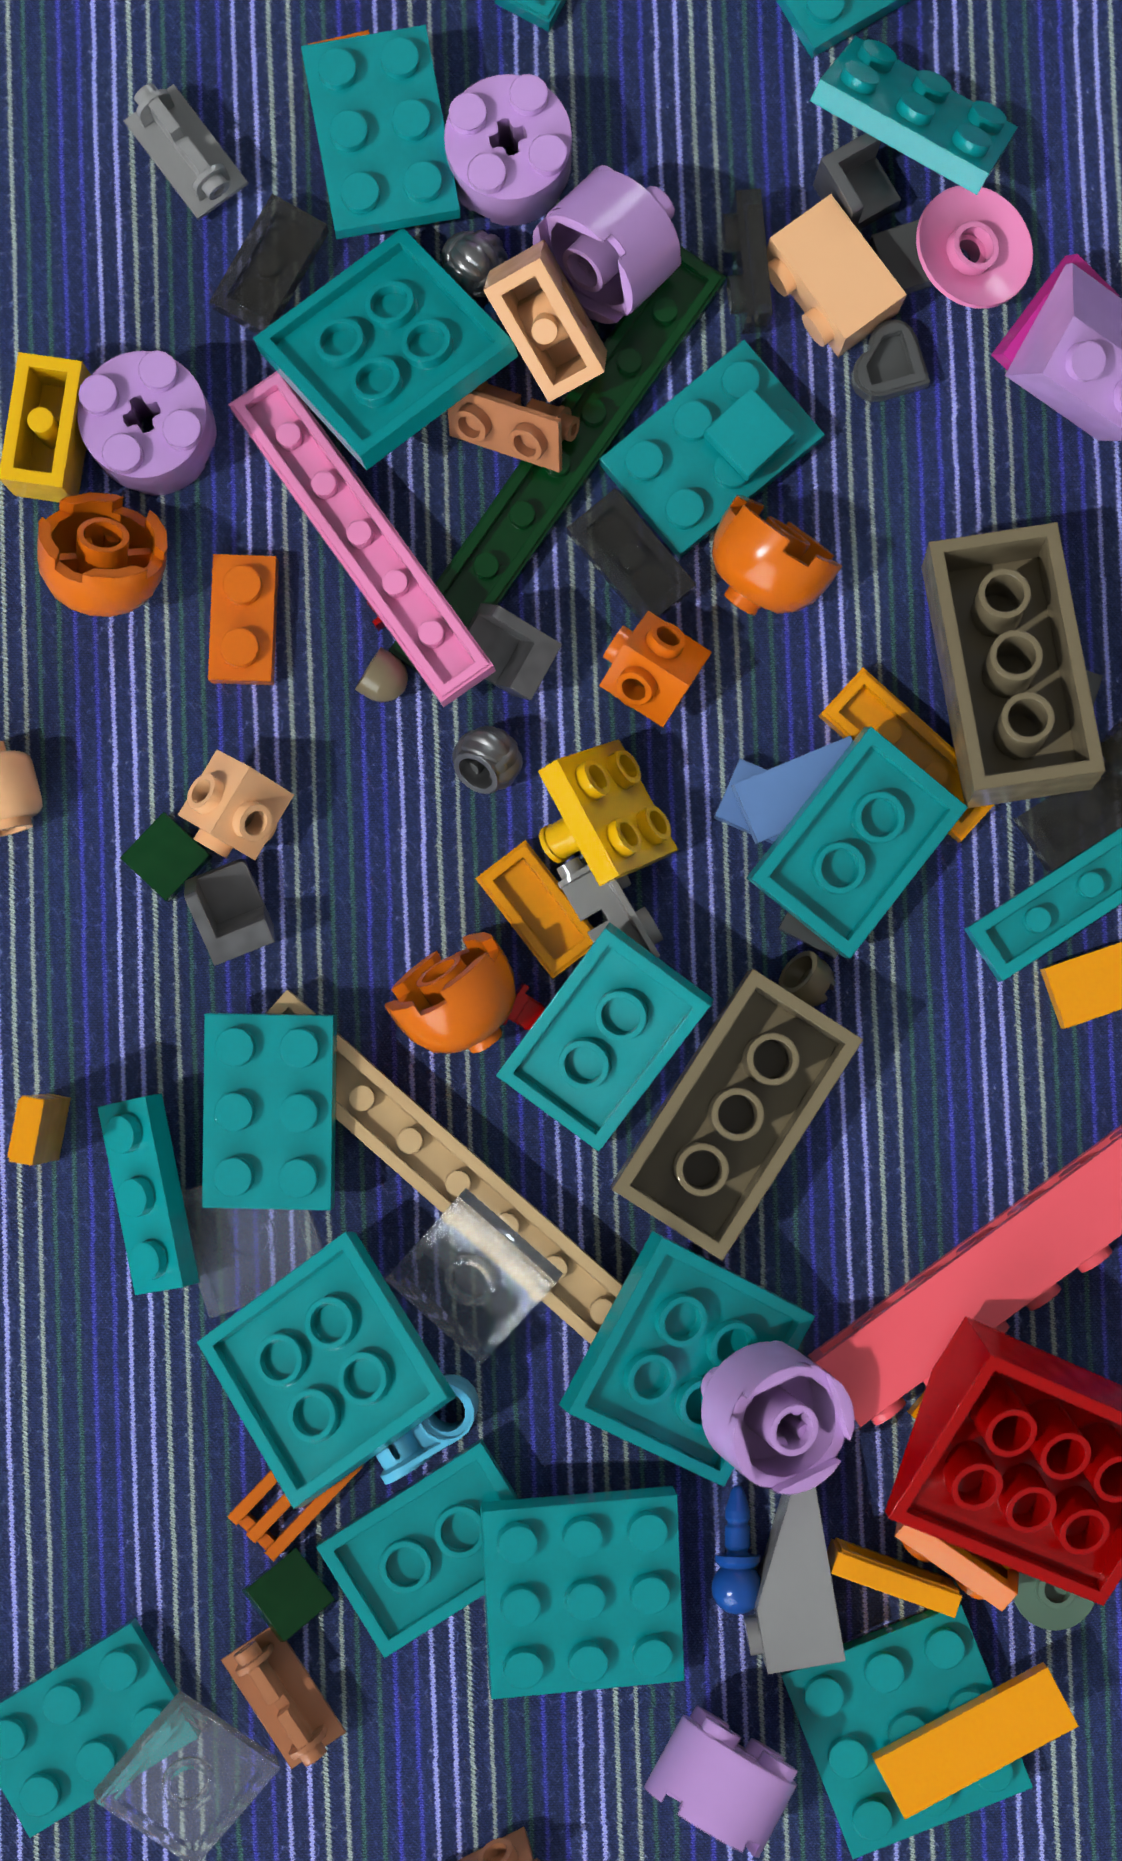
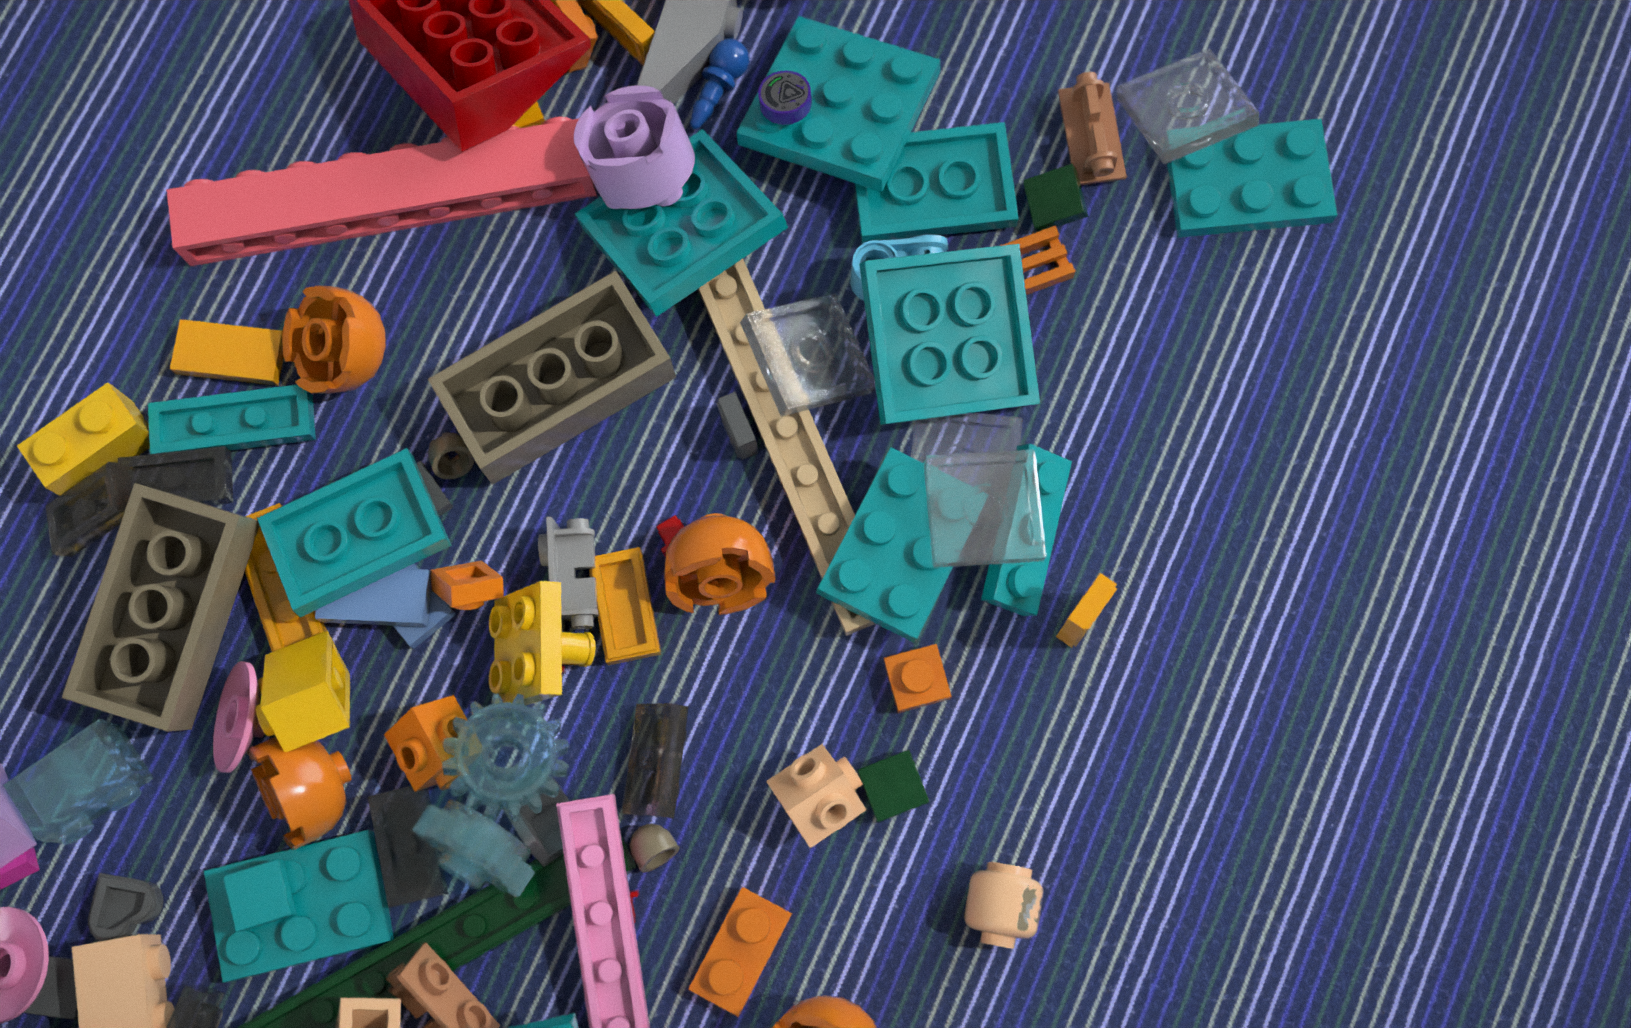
camera: 145 degrees left, 10 degrees down
flat silver panel [184,859,275,966] -> none
flat silver piece [453,726,523,794] -> none
teal plate [496,922,714,1152] -> none
none -> clear light blue brick [3,719,154,845]
none -> bright pink dish [213,661,265,773]
none -> yellow brick [256,630,350,752]
none -> orange cylinder [282,285,386,394]
none -> clear light blue gear [412,799,535,897]
none -> orange plate [430,560,504,610]
none -> clear light blue gear [442,694,569,822]
none -> clear smoke plate [622,703,688,819]
none -> dark grey tile [717,392,758,461]
none -> tile [758,70,812,125]
none -> orange plate [883,644,952,713]
none -> clear tile [923,450,1046,568]

